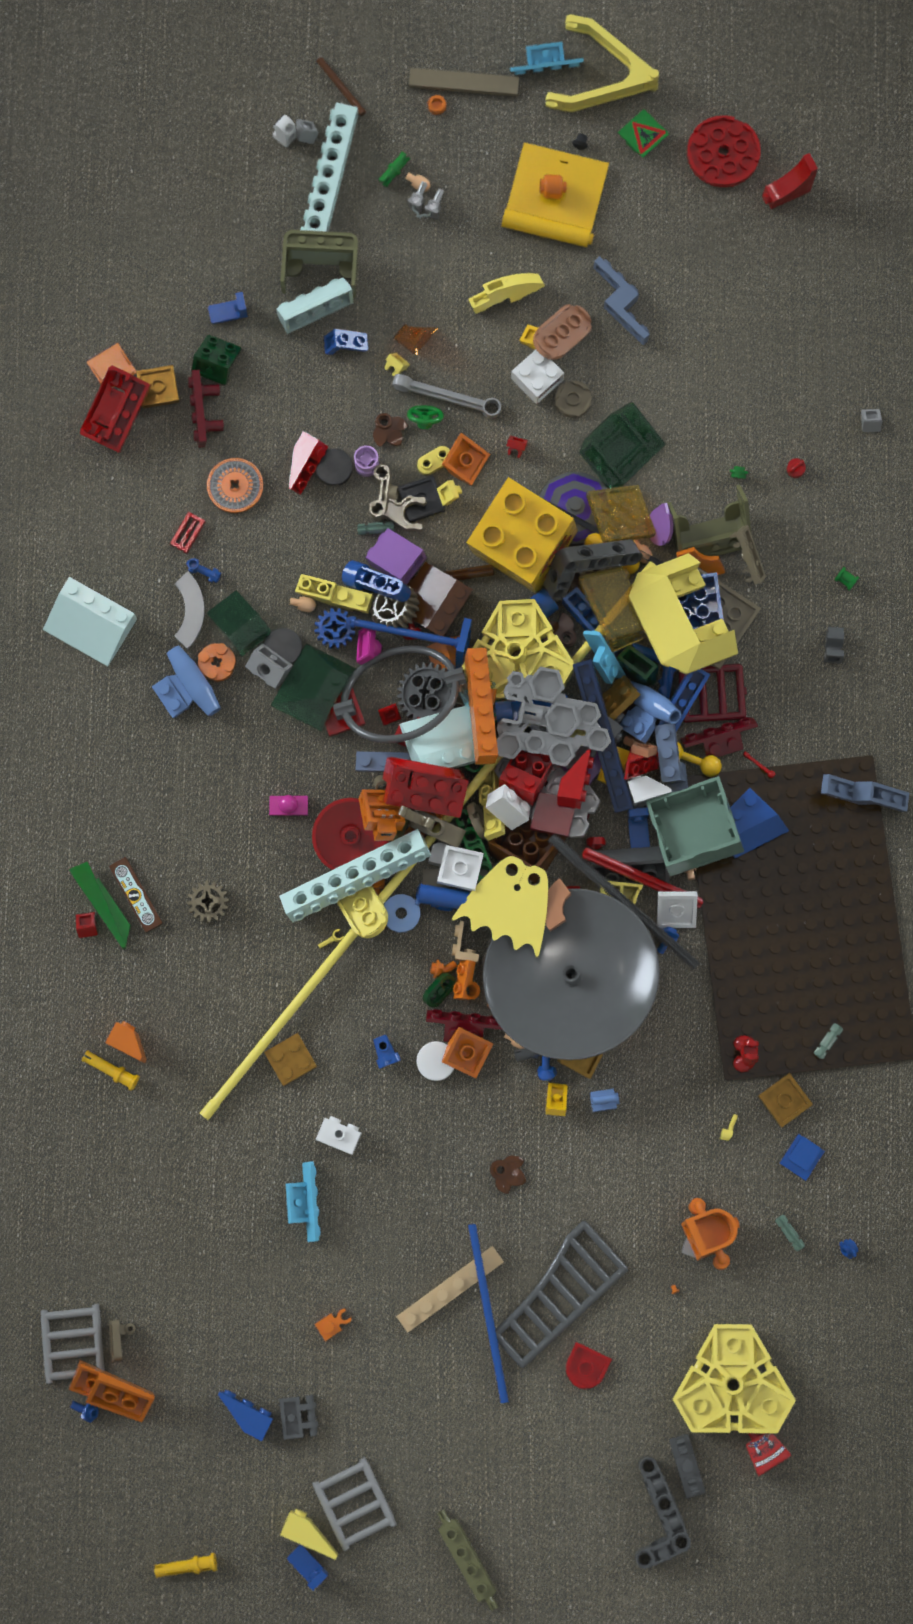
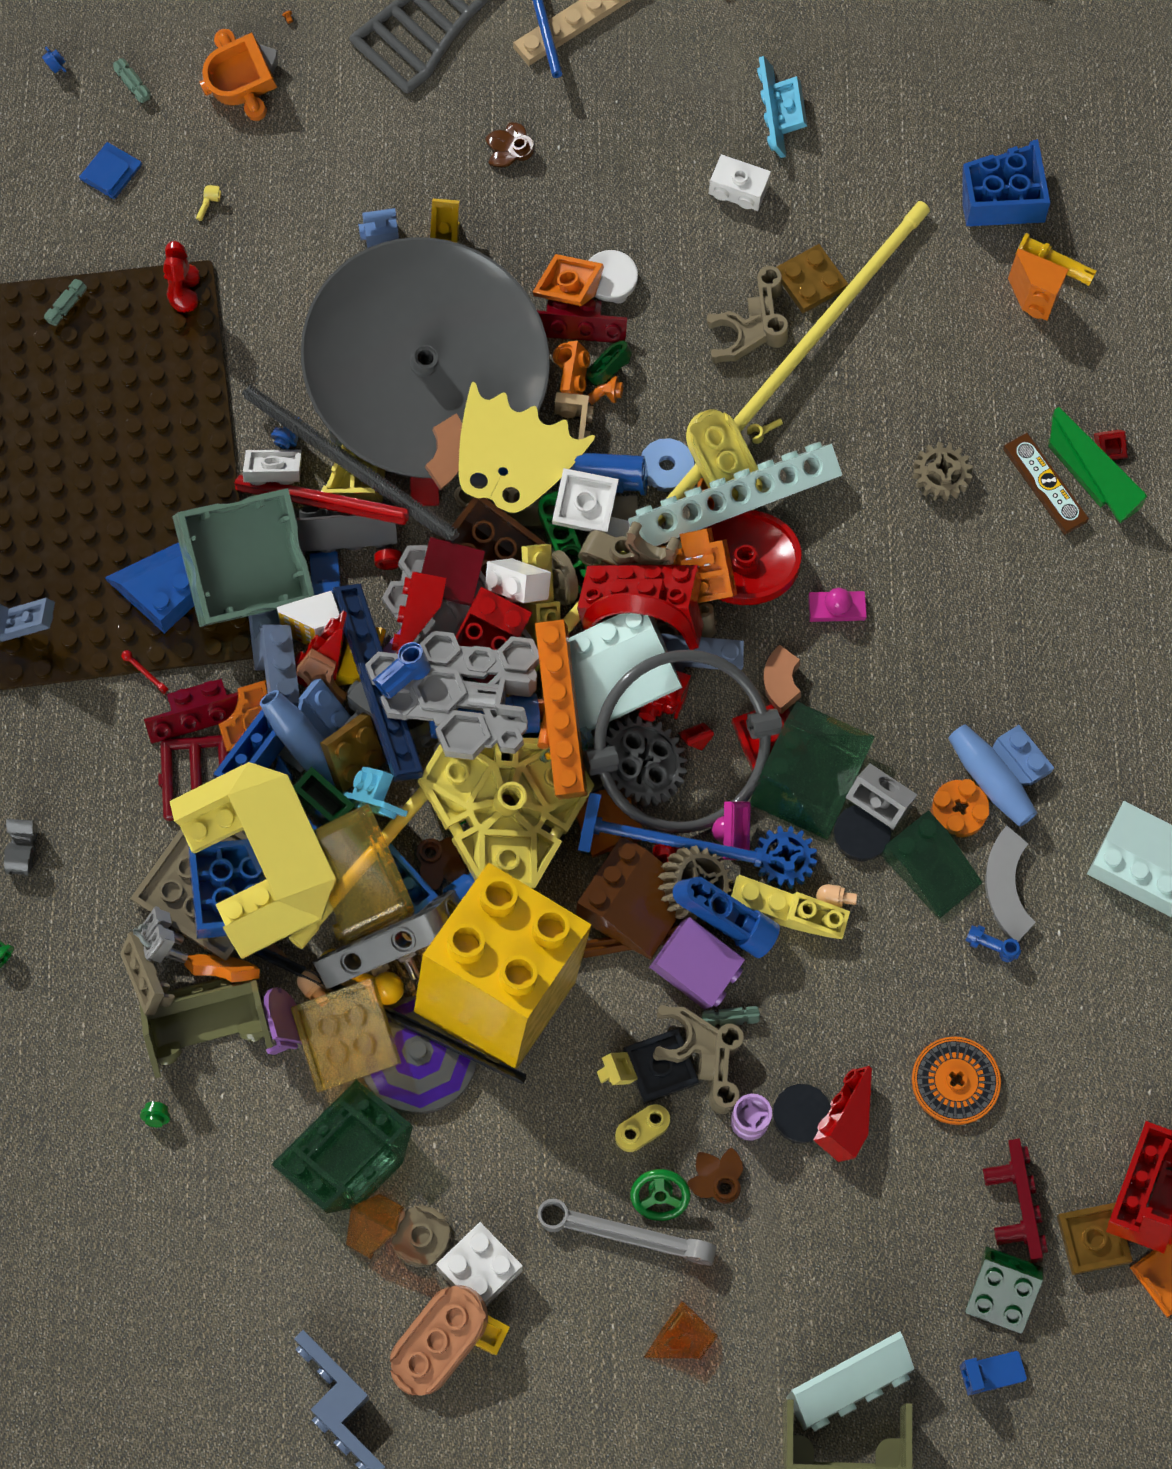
camera: 175 degrees right, 10 degrees down
red tile [170,512,206,554] -> none
blue bracket [324,329,368,355] -> none
blue plate [373,1035,401,1069] -> none
light yellow tile [385,353,410,376] -> none
orange slope [442,433,490,486] -> none
light yellow slope [469,273,545,314] -> none
red tile [506,435,528,458] -> none
yellow piece [677,742,722,777] -> none
pearl gold plate [758,1073,813,1128] -> none
red tile [786,458,806,478] -> none
none -> light grey piece [133,906,188,963]
none -> orange tile [218,680,268,752]
none -> clear orange slope [346,1194,404,1259]
none -> blue piece [373,642,431,699]
none -> dark tan piece [707,266,788,364]
none -> nougat tile [764,645,801,714]
none -> blue wedge [963,139,1050,227]

